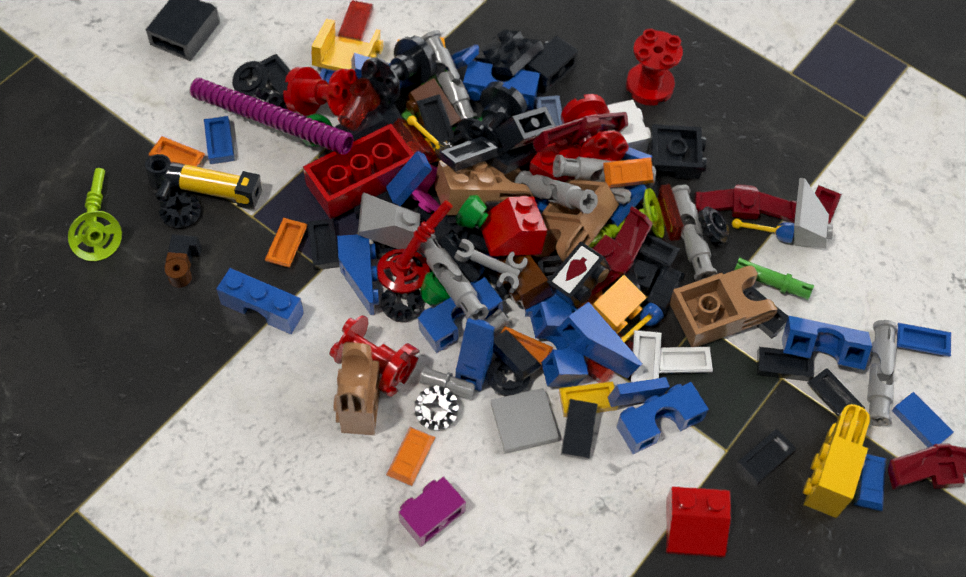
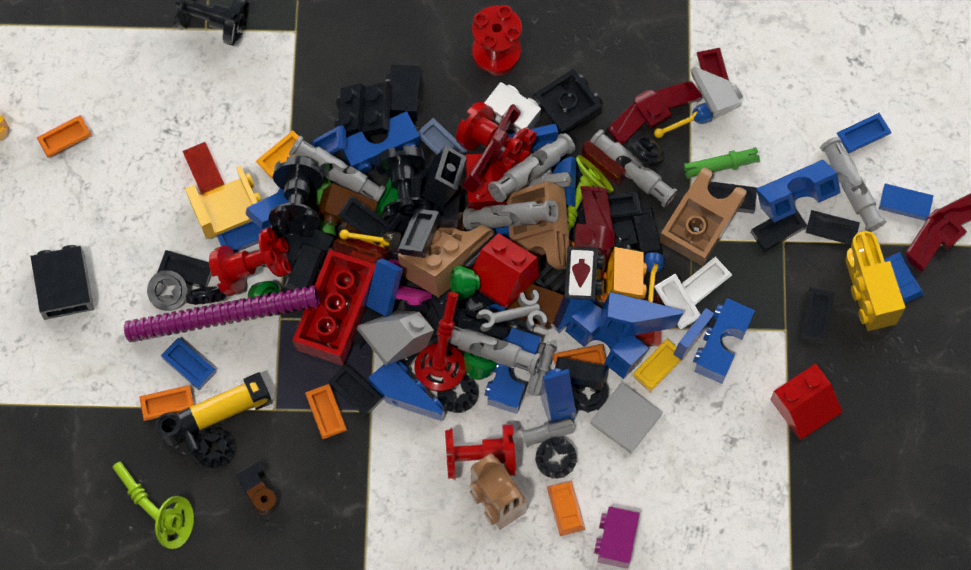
camera: 35 degrees left, 10 degrees up
blue arch [216,268,304,335] -> none
clear red piece [338,78,381,130] -> none
black tile [560,399,598,460] -> none
orange tile [603,157,654,188] -> none

